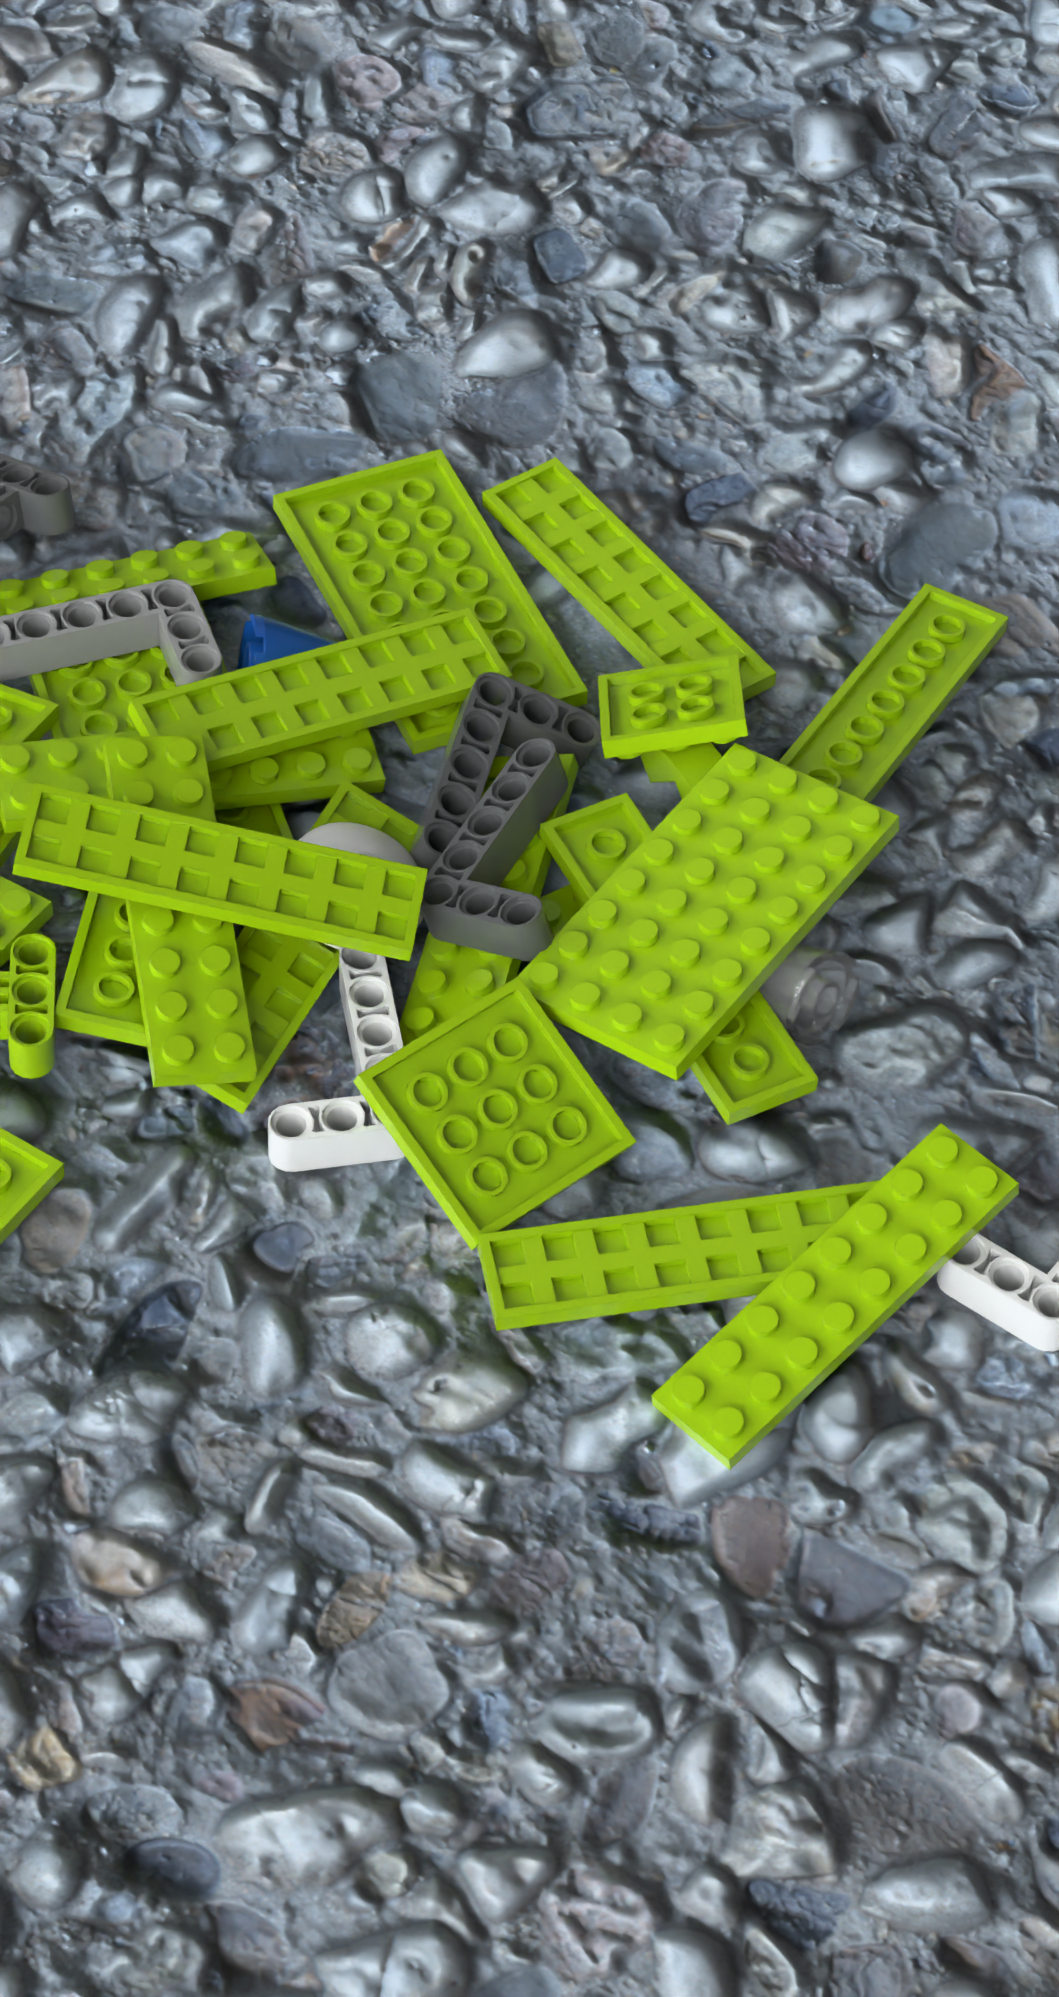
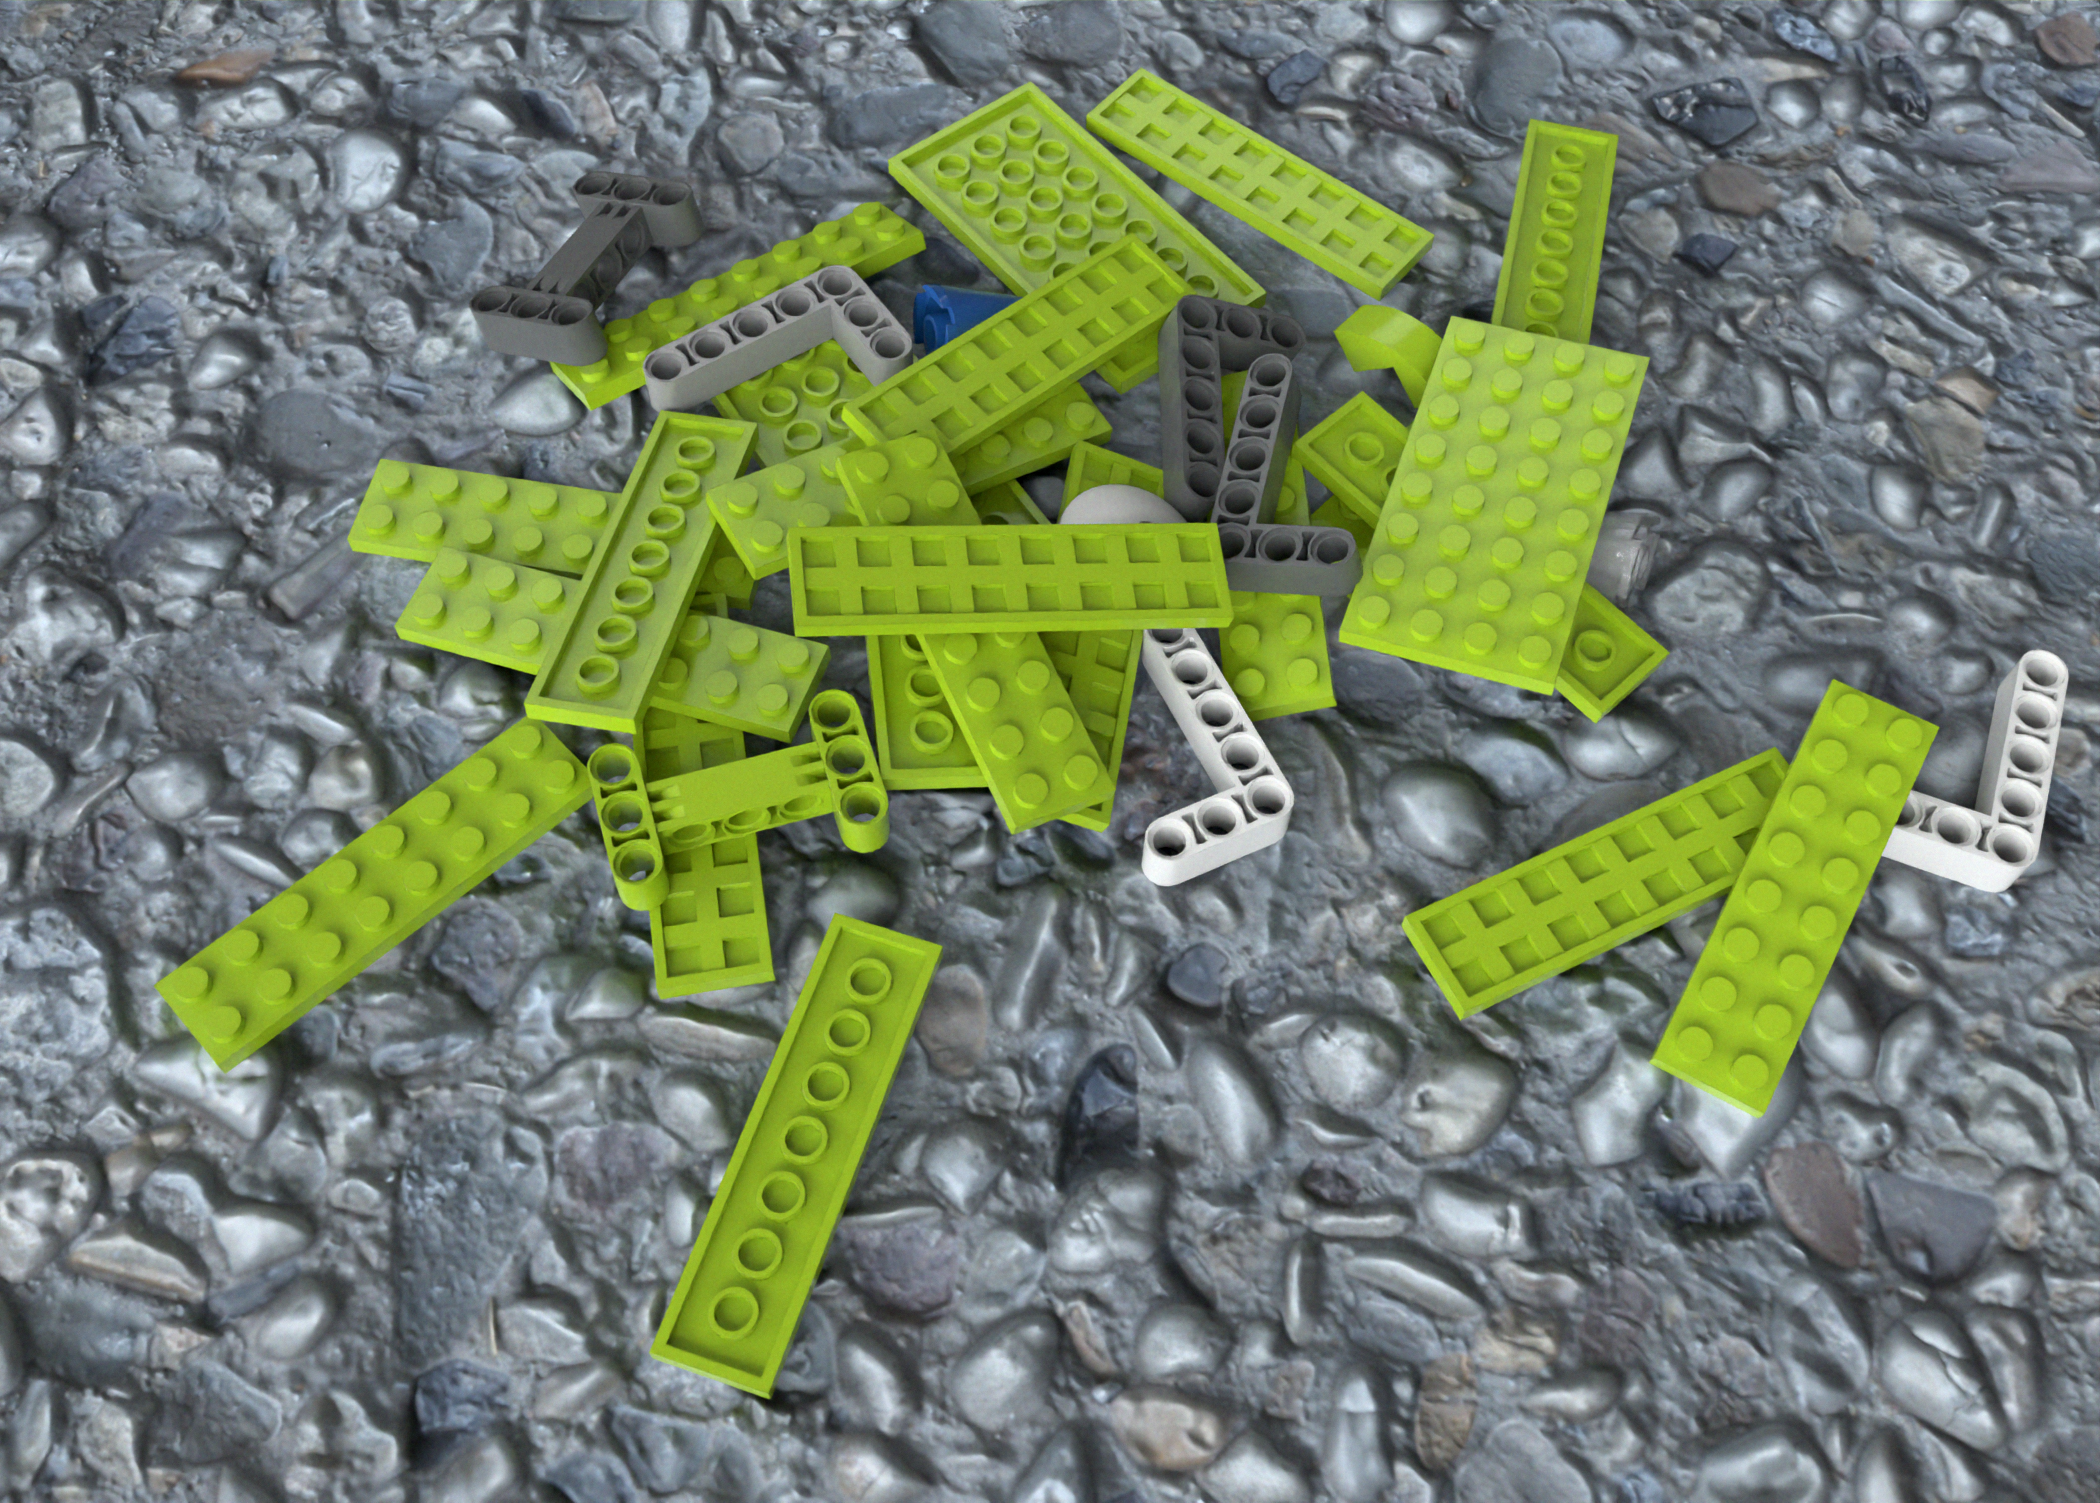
camera: 15 degrees left, 10 degrees up
lime plate [353,976,636,1250] -> none
lime plate [598,653,748,759] -> none

